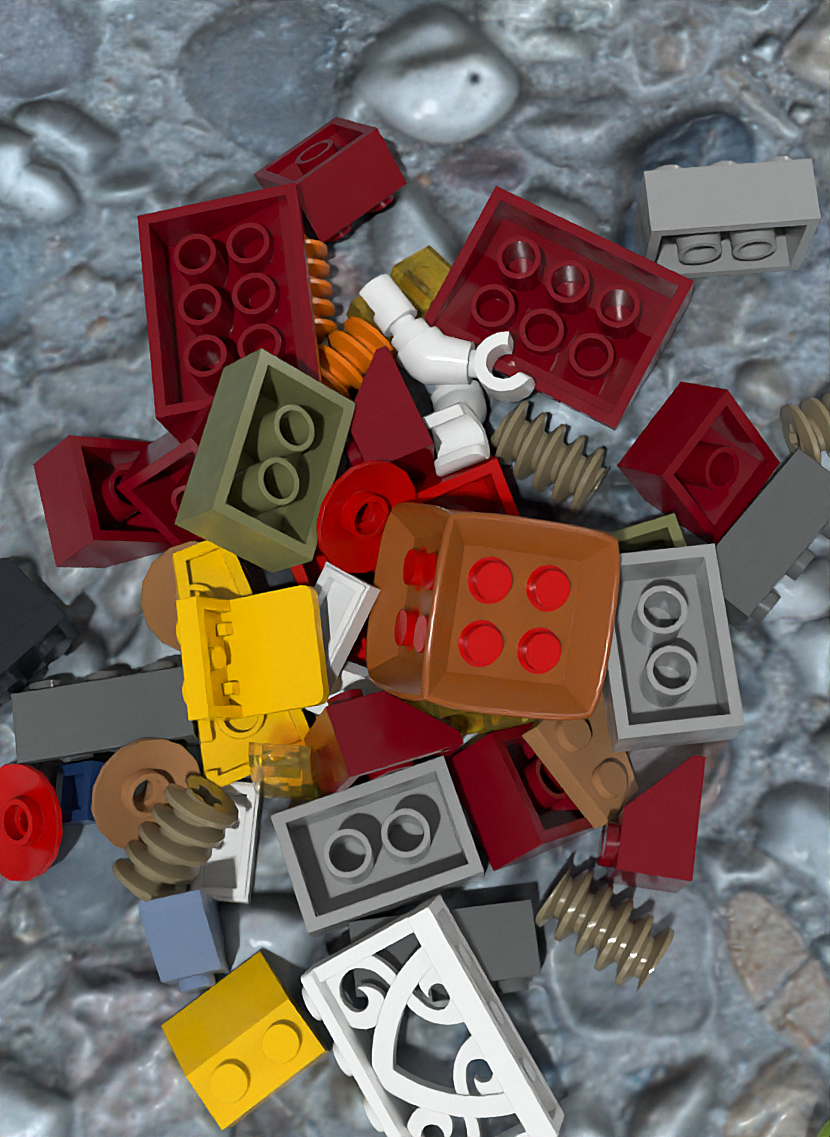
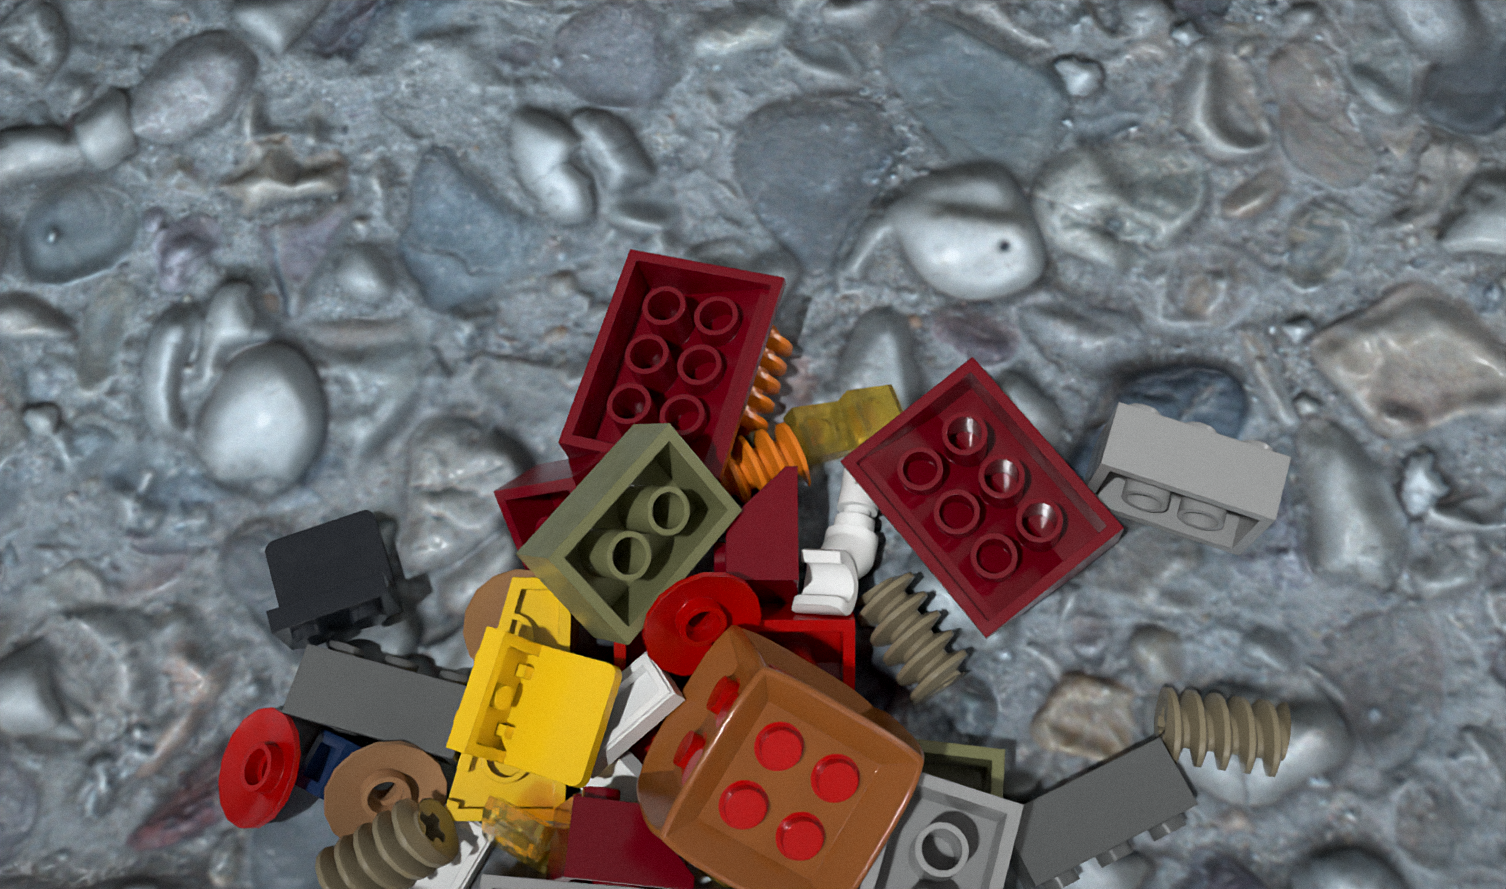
camera: 20 degrees right, 5 degrees down
dark red slope [33,435,174,568] -> none
dark red slope [253,117,407,243] -> none
white piece [359,274,536,403] -> none
dark red slope [617,381,780,547] -> none

